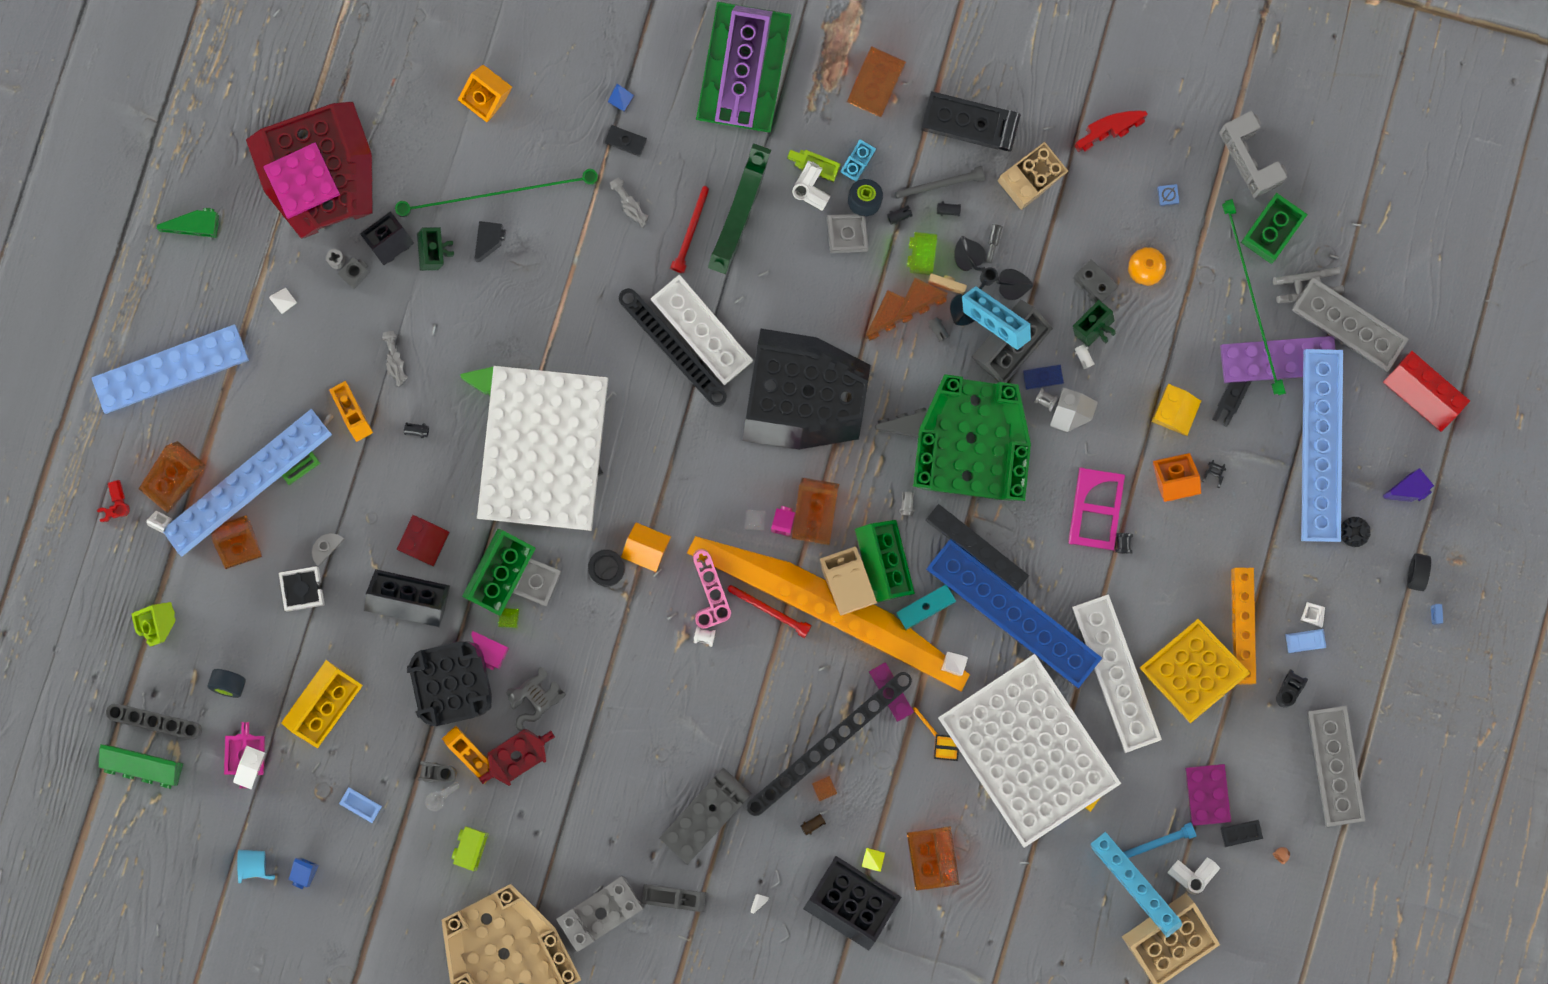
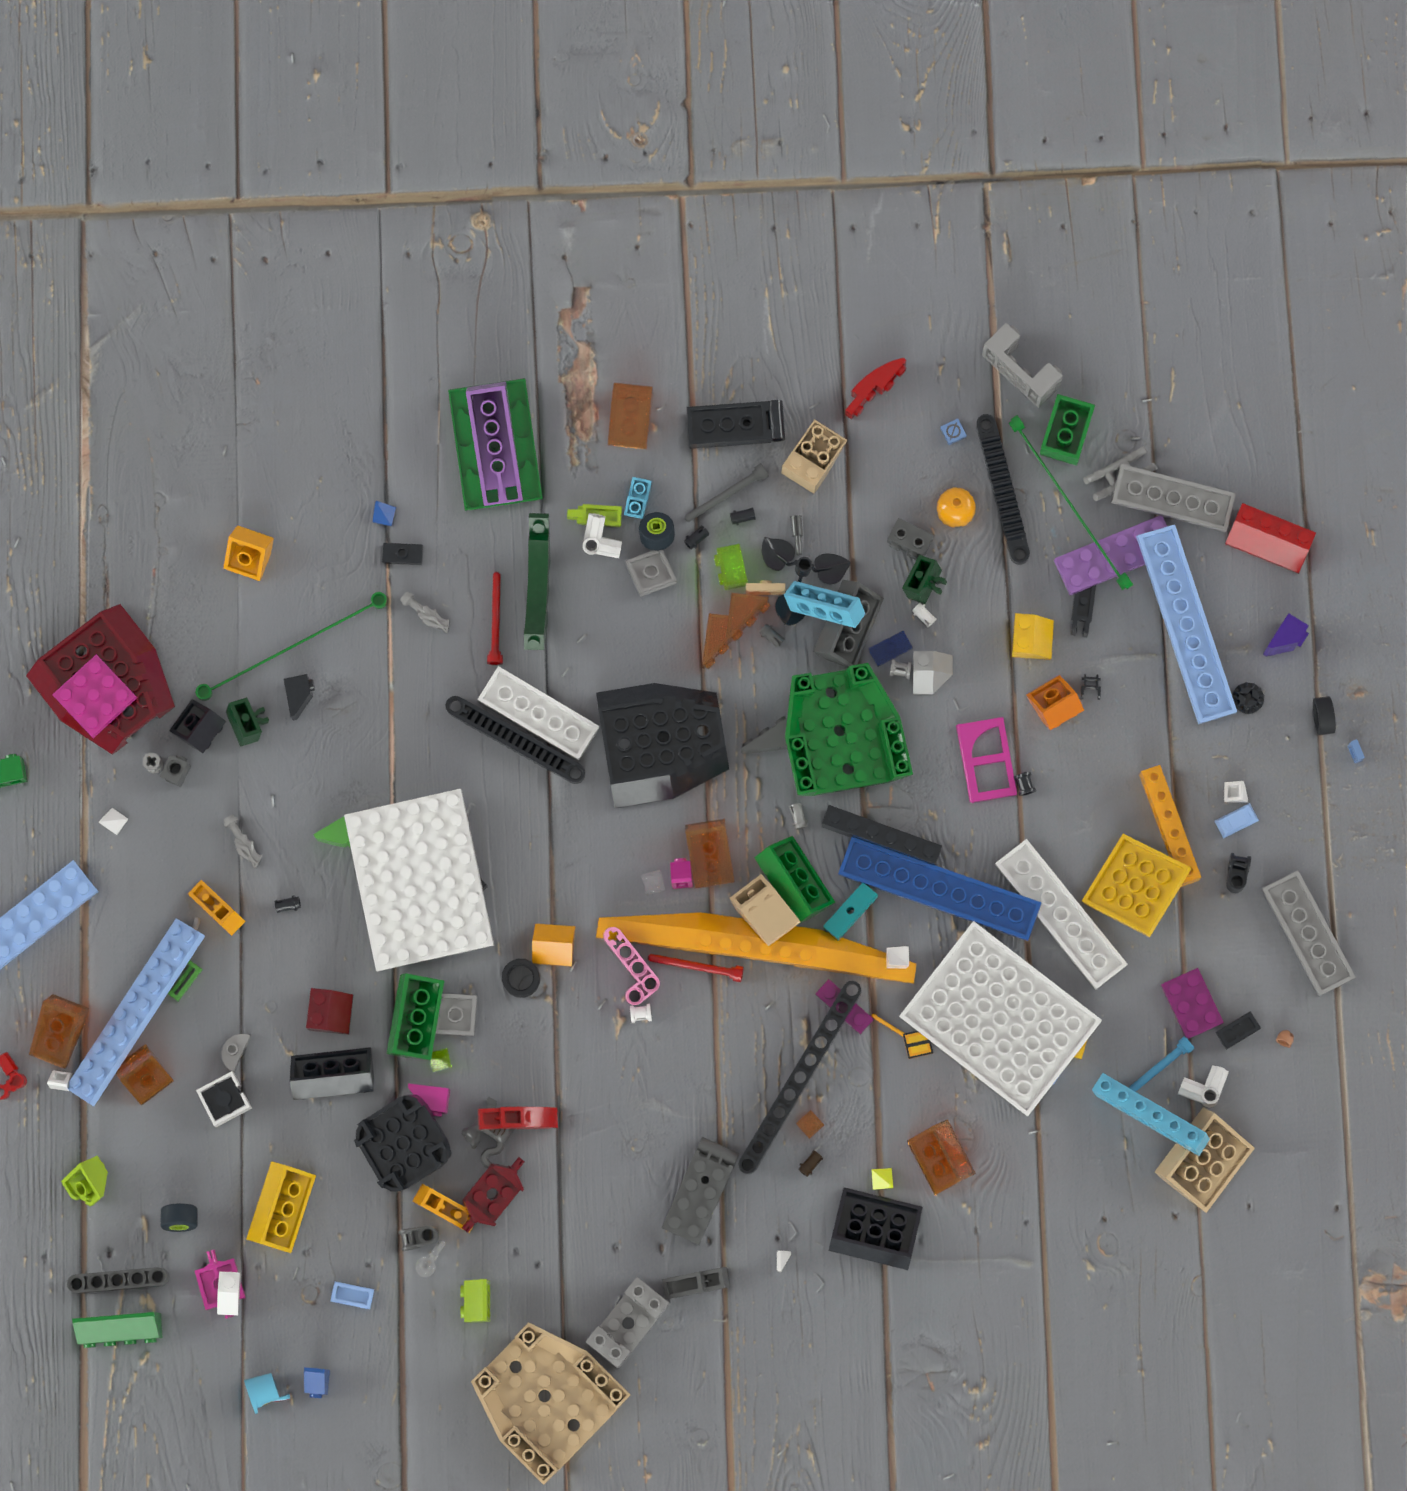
camera: 10 degrees left, 5 degrees down
none -> red slope [478,1107,558,1130]
none -> black gear [976,414,1030,565]

